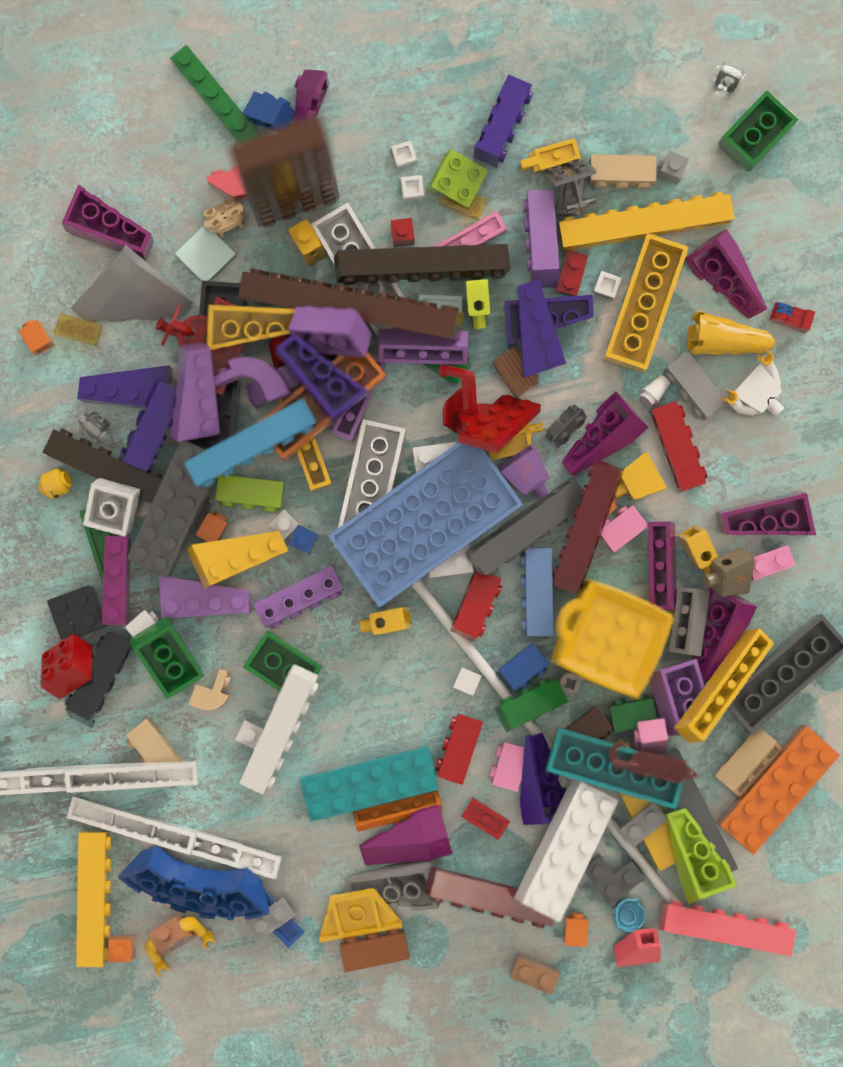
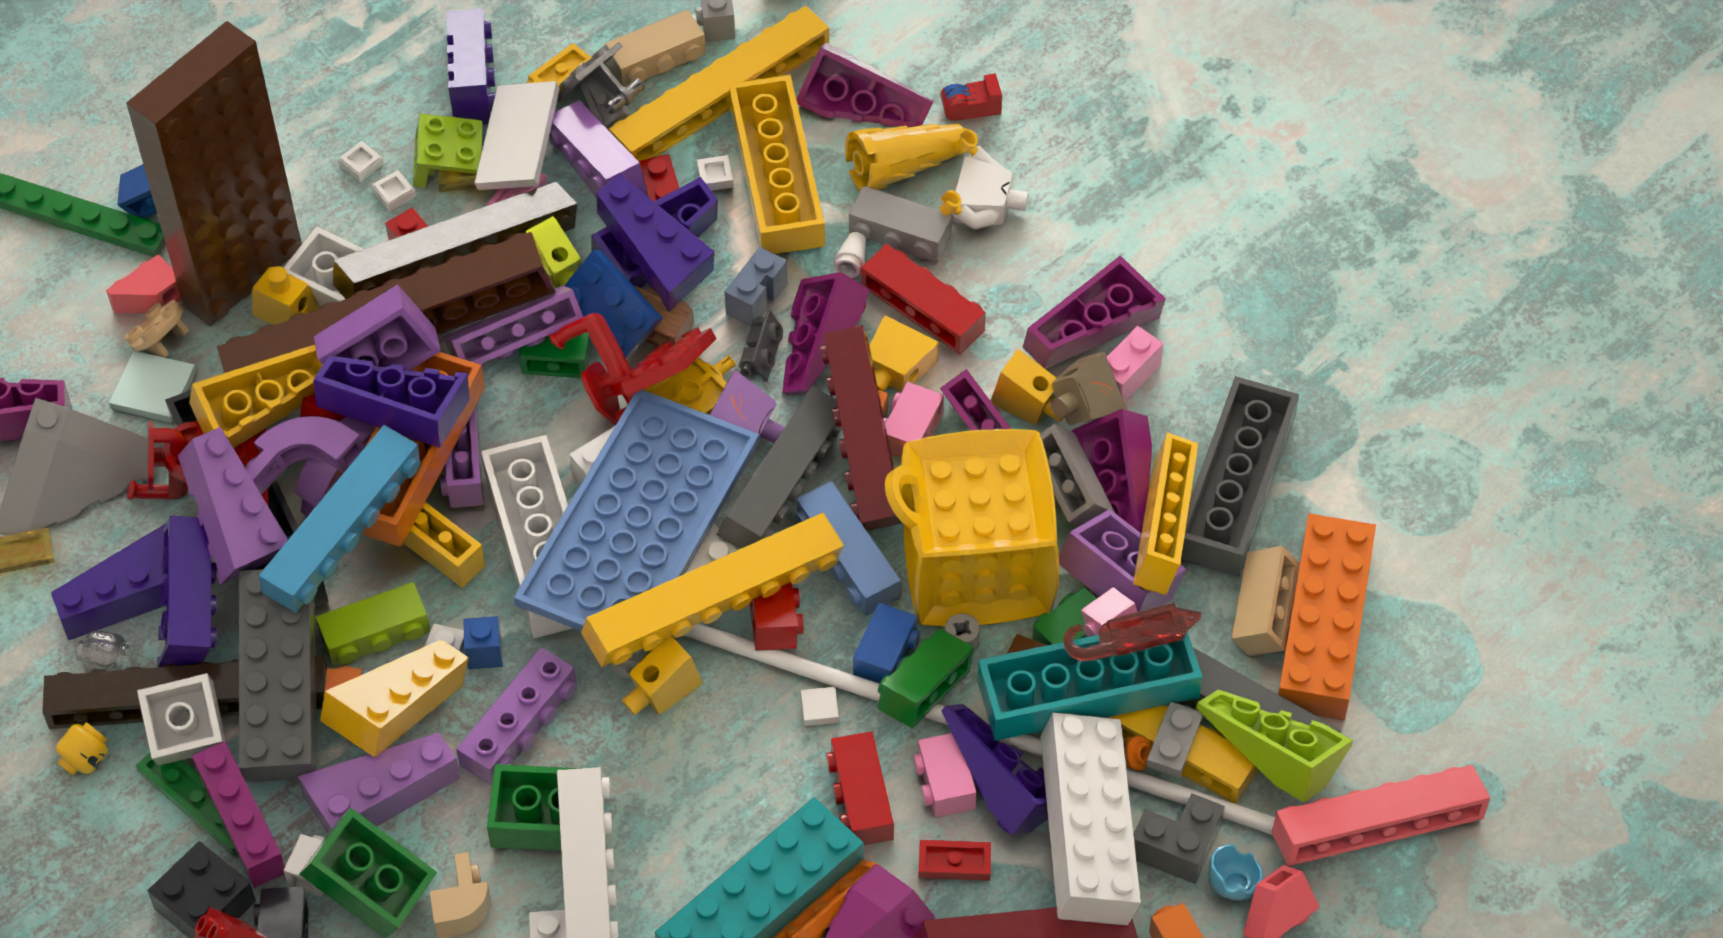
camera: 30 degrees left, 30 degrees down
none -> white tile [475,81,560,190]
none -> blue plate [564,249,663,361]
none -> yellow brick [581,513,844,667]
none -> sand blue brick [724,247,788,327]
none -> orange plate [1123,735,1152,771]

